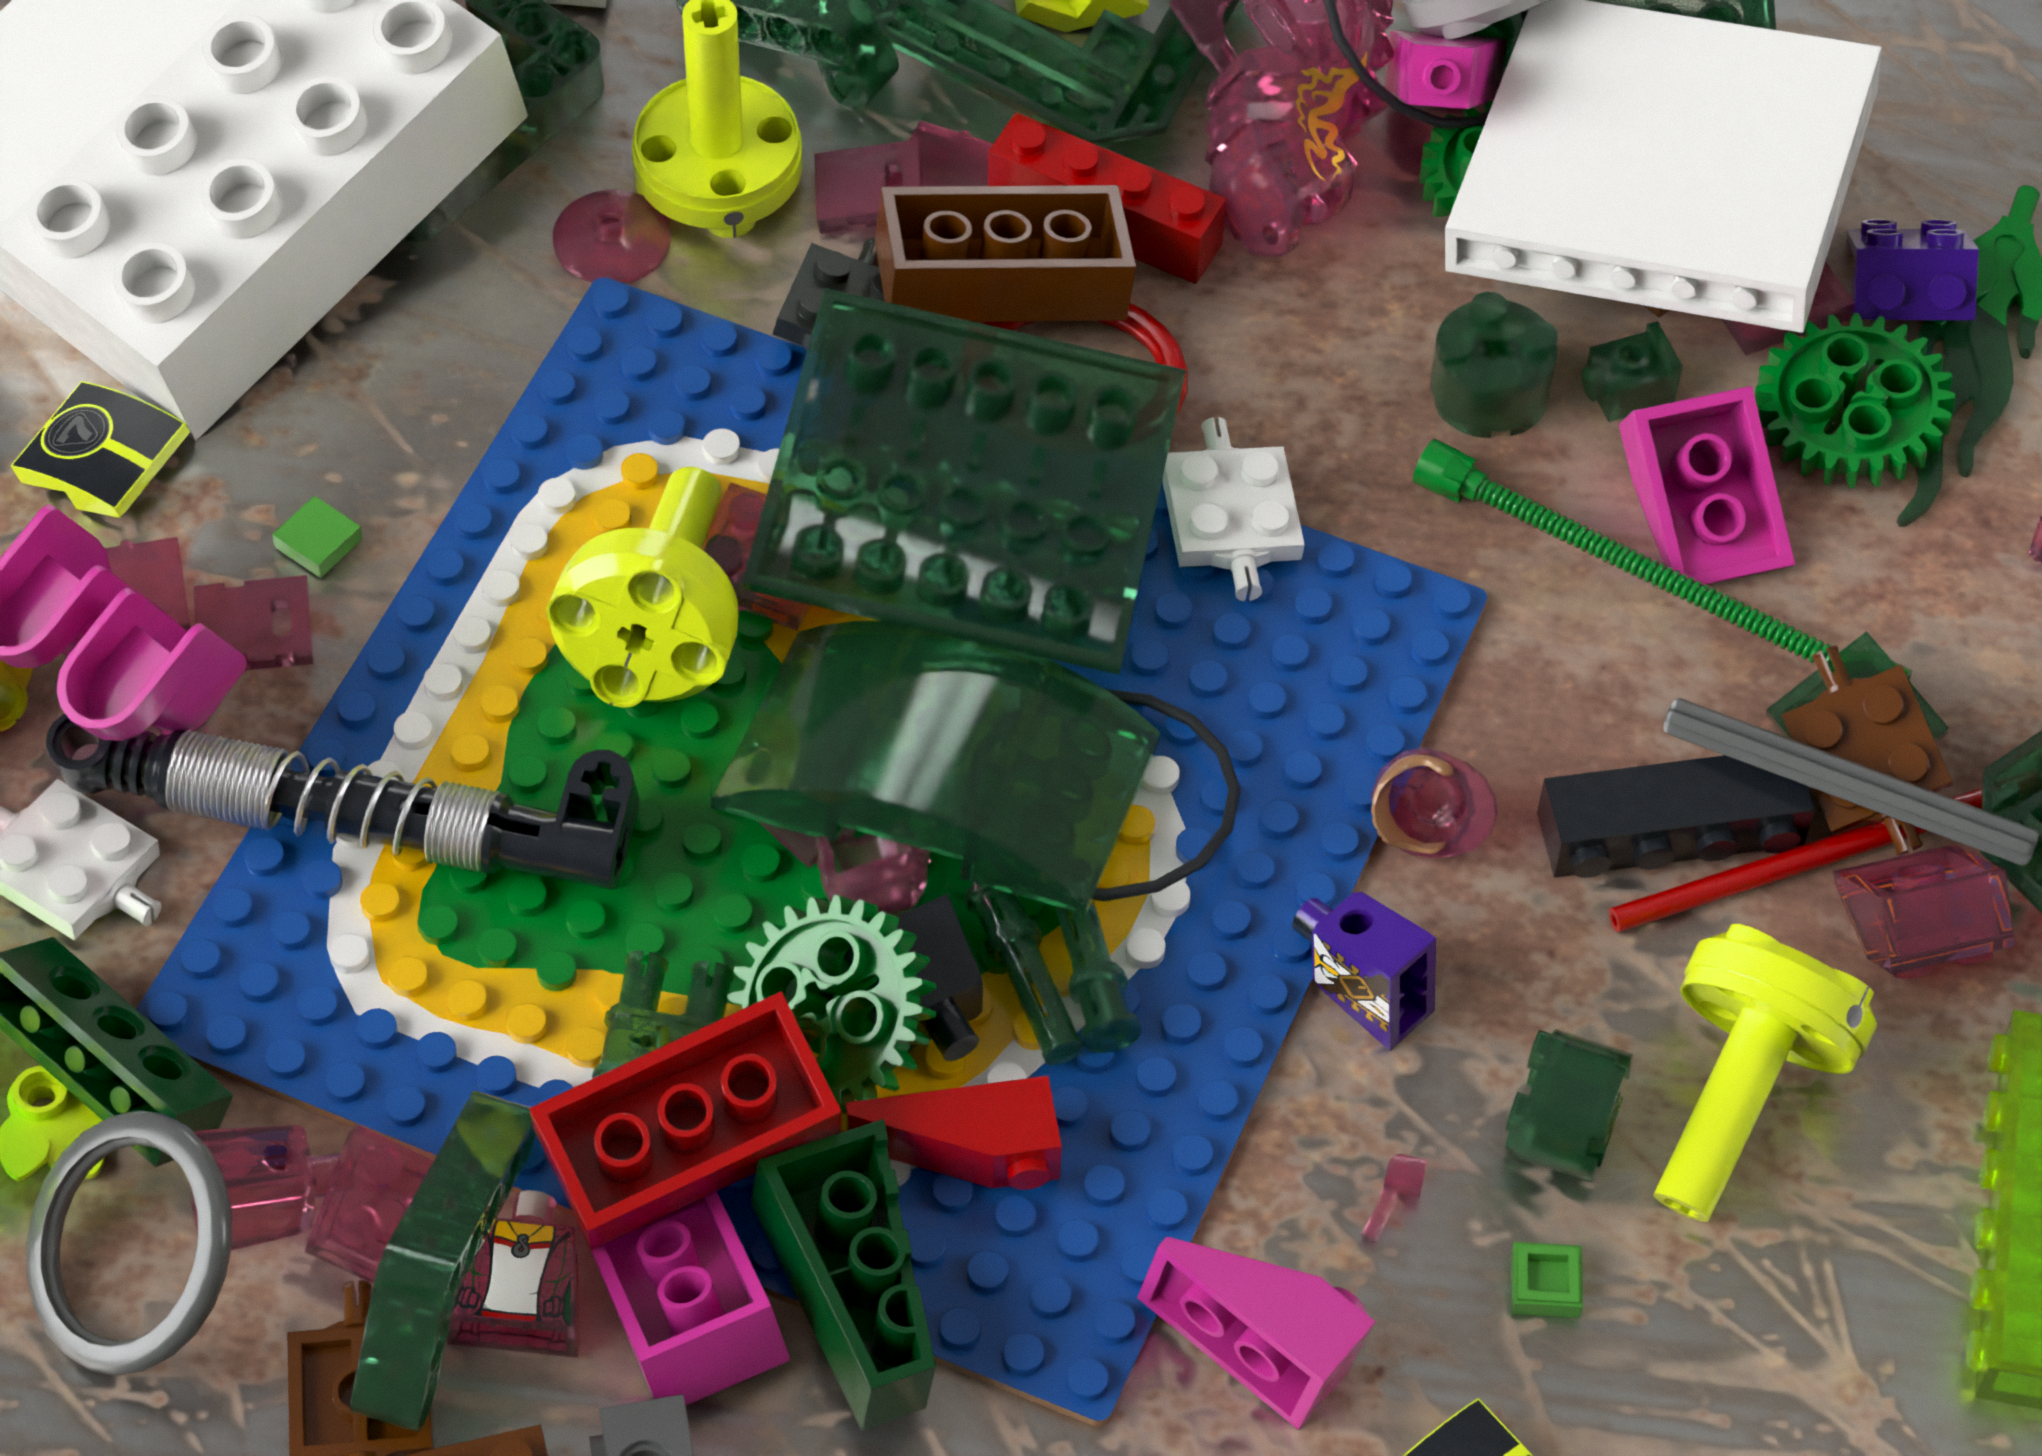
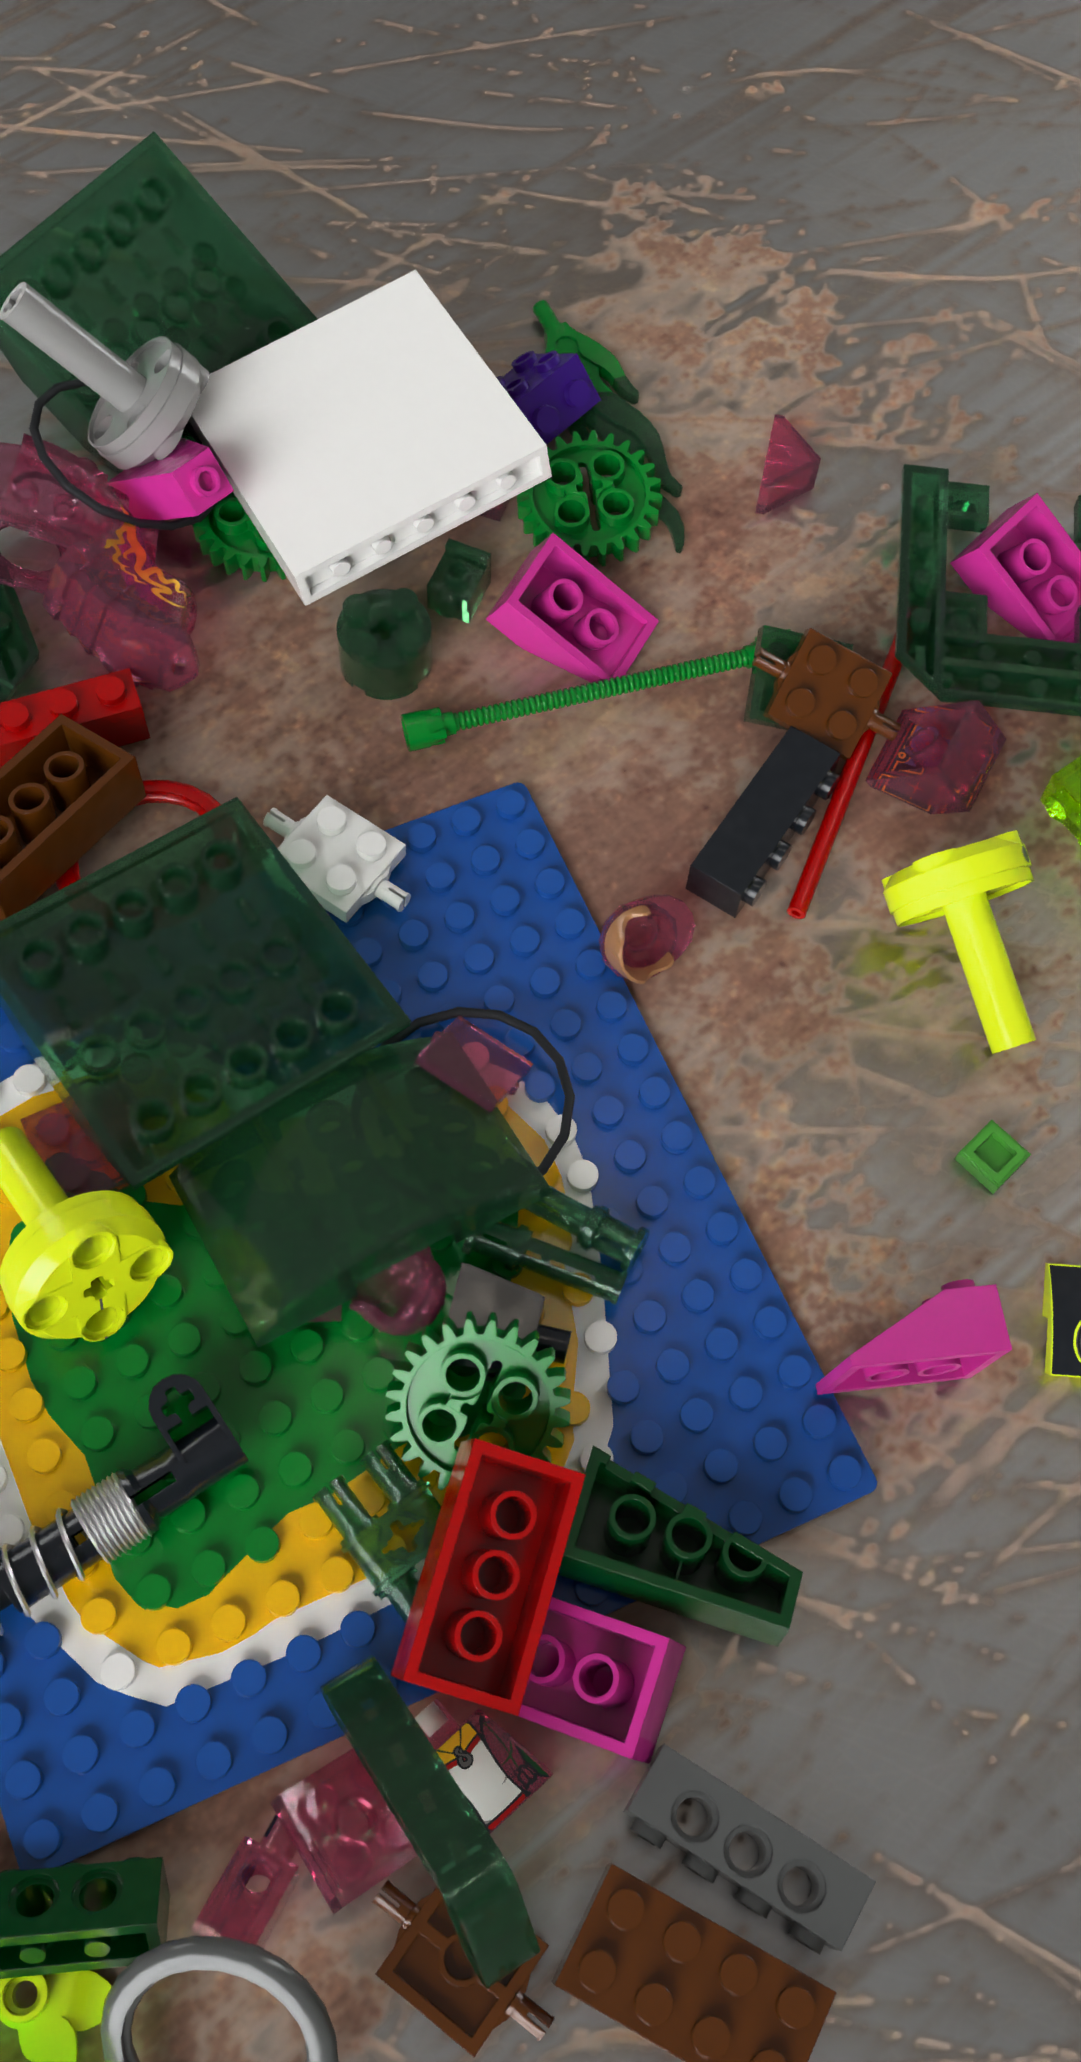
camera: 50 degrees left, 10 degrees up
red slope [846,1076,1062,1190] -> none
dark purple torso [1292,892,1436,1051] -> none
clear pink hand [1361,1154,1427,1243] -> none
clear green brick [1505,1029,1634,1183] -> none
dark grey axle [1664,698,2039,866] -> none
none -> clear pink piece [415,1015,533,1113]

